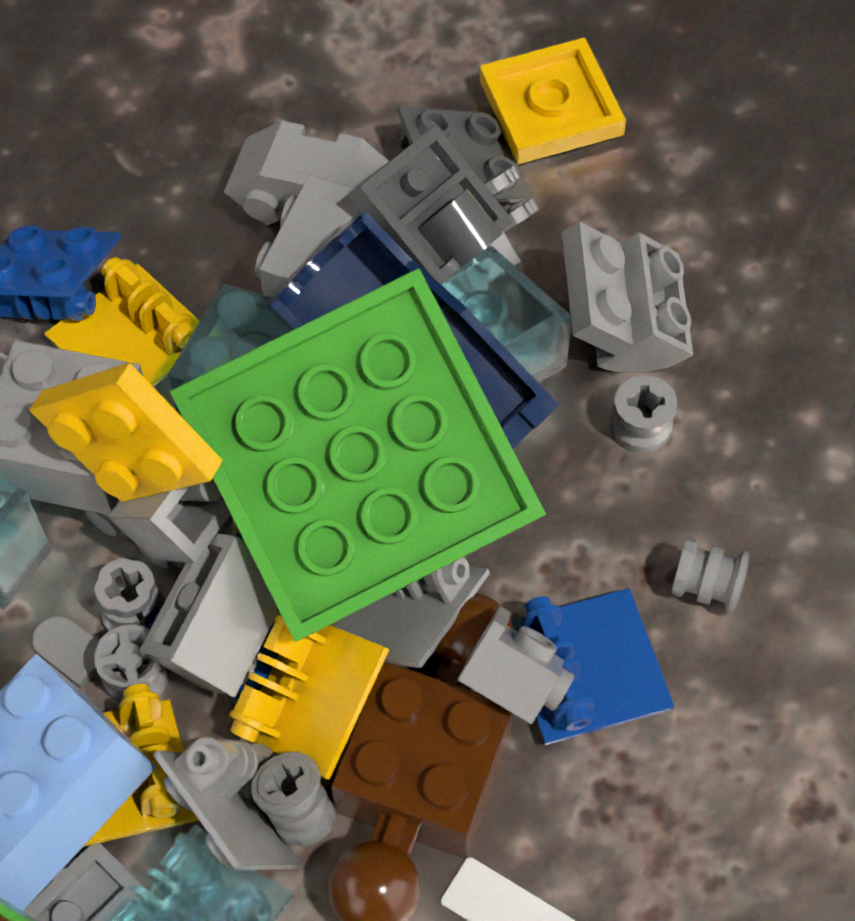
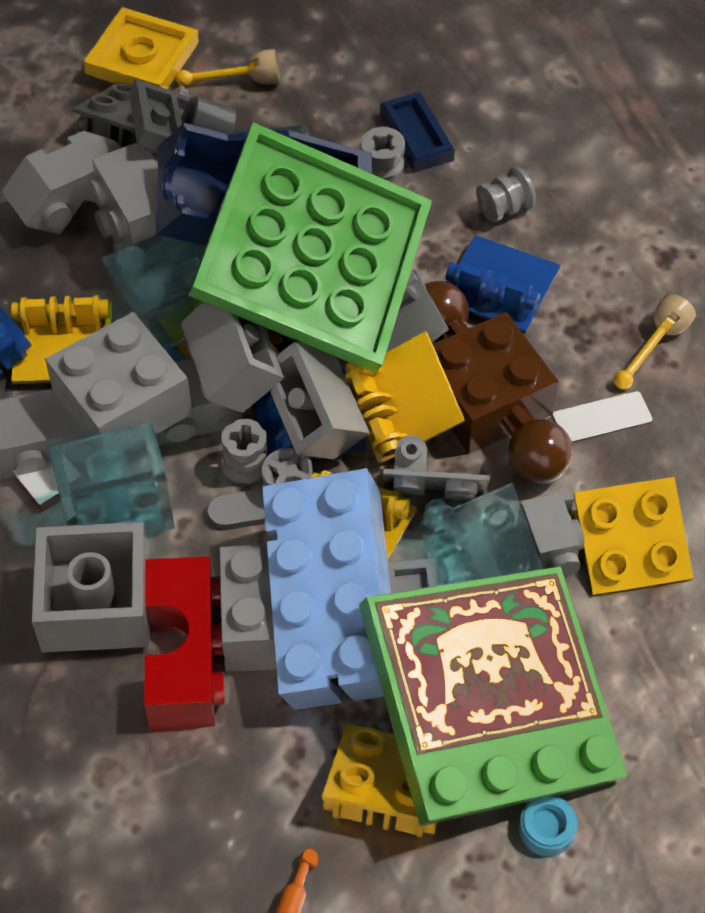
camera: 50 degrees left, 5 degrees down
yellow plate [29,362,223,502] -> none
light grey bush [251,752,337,847] -> none
light grey brick [458,606,575,724] -> none
light grey brick [562,221,694,373] -> none
none -> hinge [176,49,280,87]
none -> dark blue tile [380,92,455,173]
none -> hinge [614,294,696,390]

